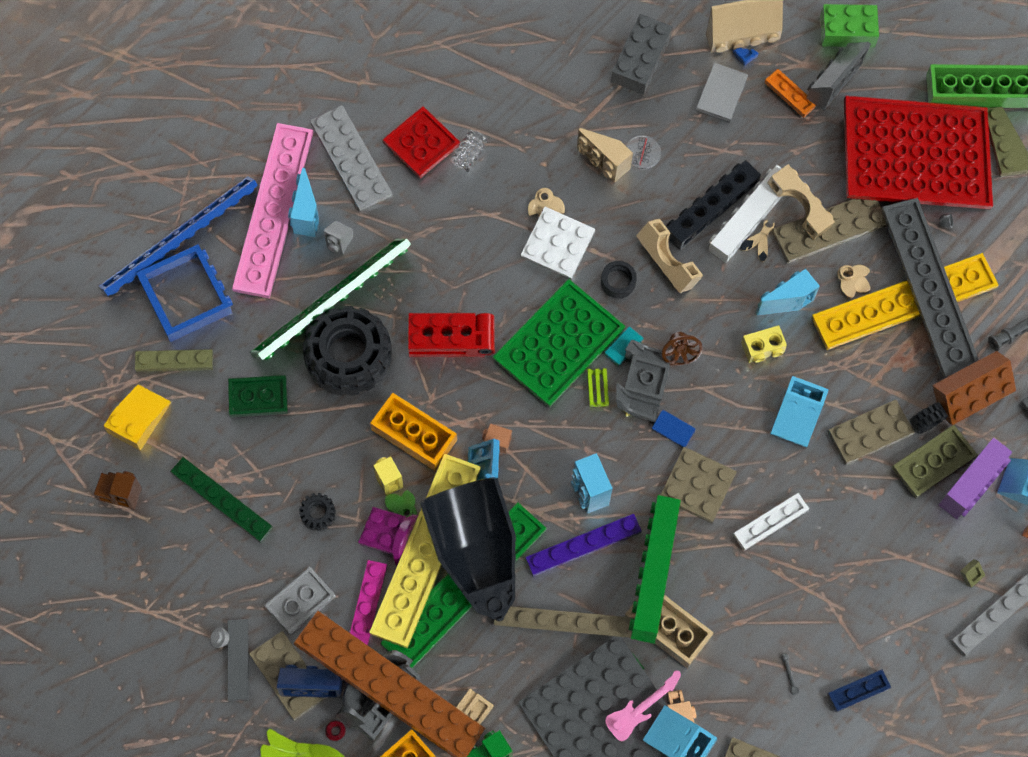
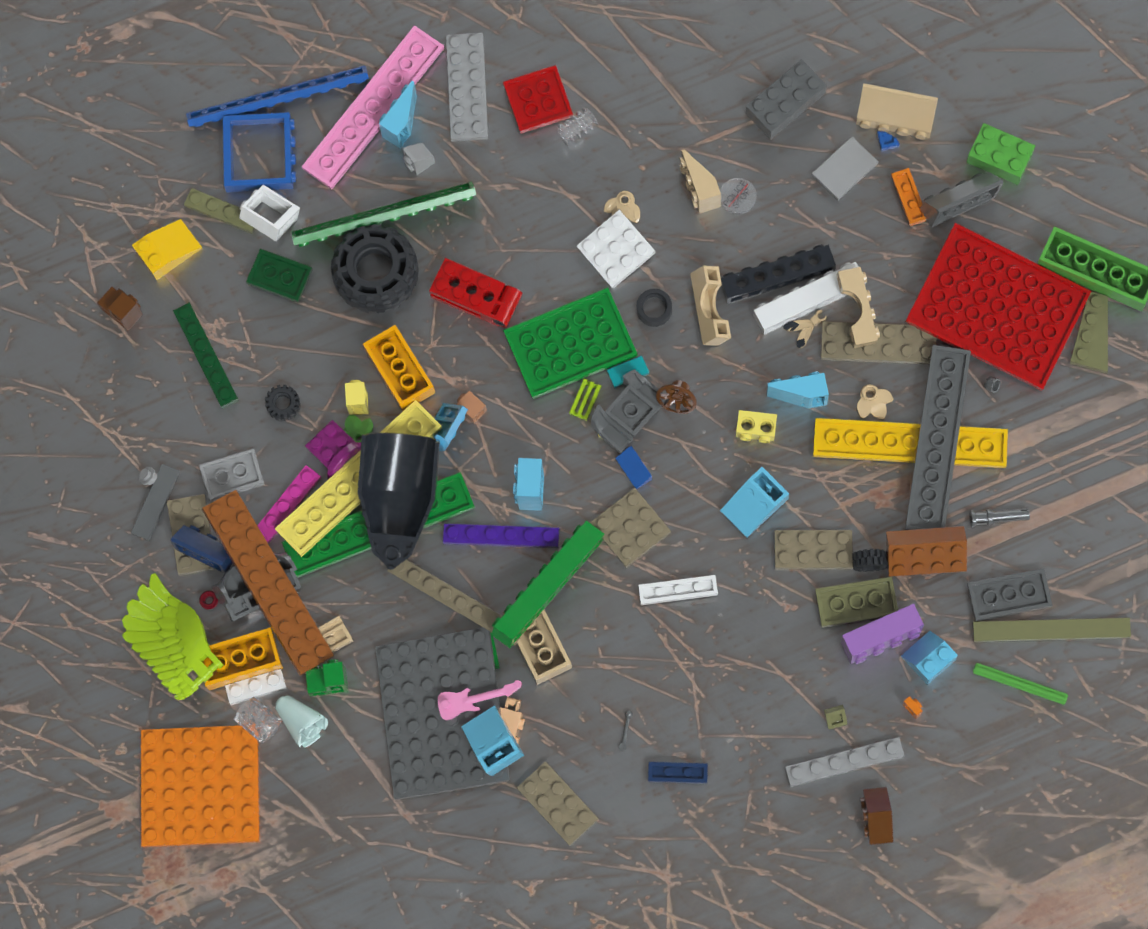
camera: 35 degrees right, 5 degrees up
none -> white window [239,185,300,241]

